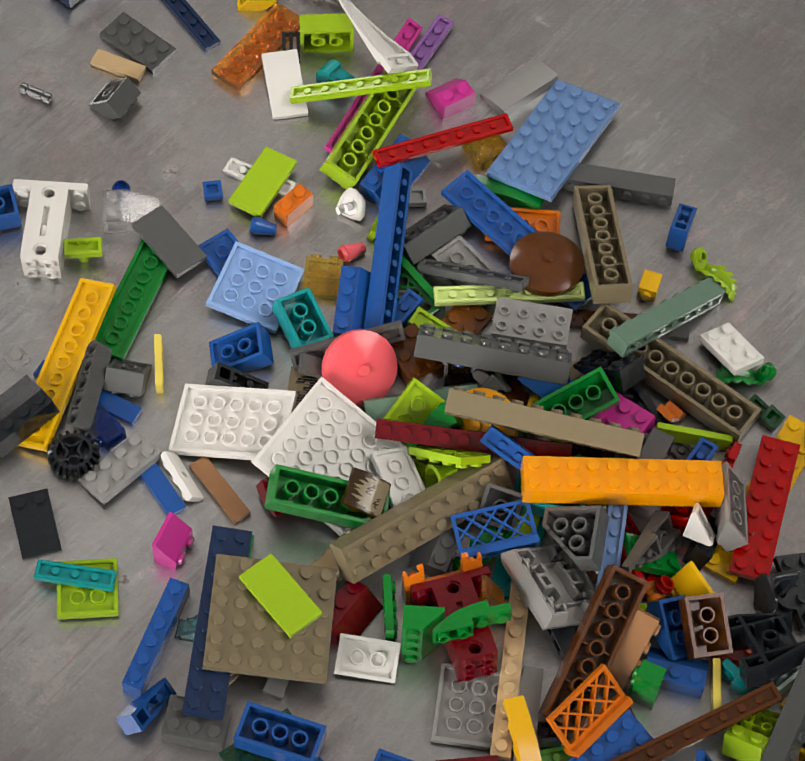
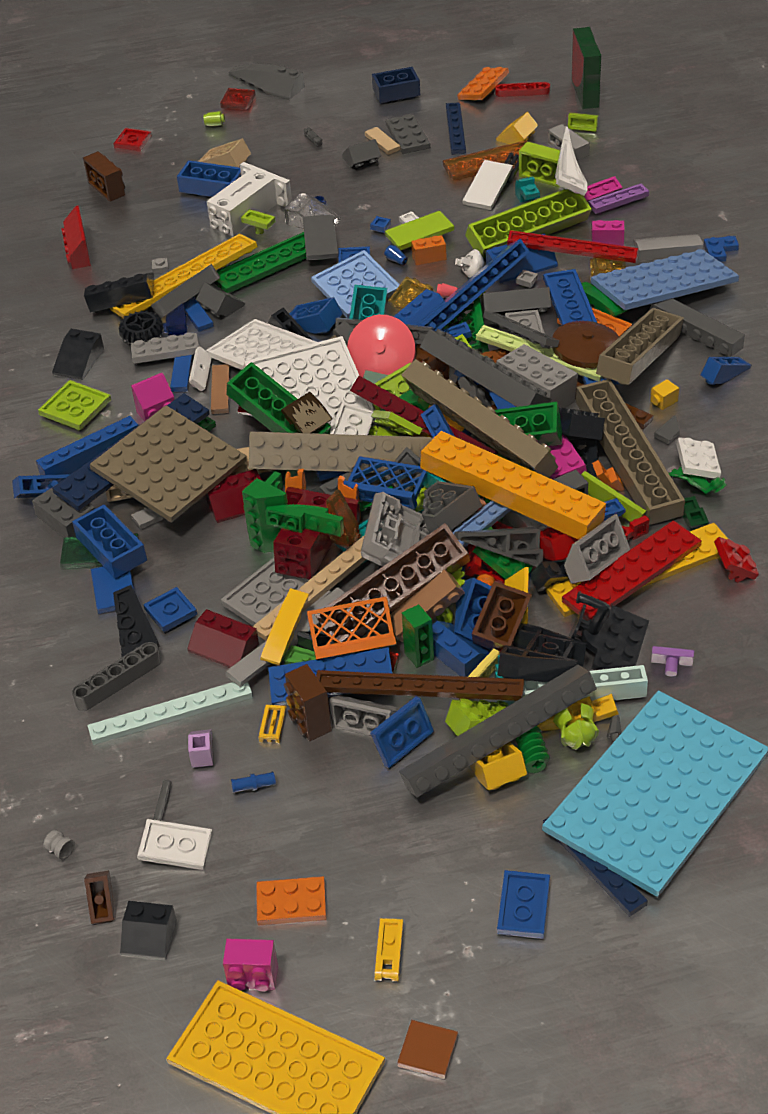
camera: 40 degrees right, 15 degrees down
teal tile [34,559,117,592] -> none
light yellow tile [154,334,164,394] -> none
lime tile [239,553,323,639] -> none
lime tile [290,68,432,104] -> none
white plate [334,633,401,684] -> none
sand green brick [606,277,726,358] -> none
red plate [655,576,674,594] -> none
white slope [682,503,716,546] -> none
lime plant [690,247,737,301] -> none
none -> blue plate [703,236,739,262]

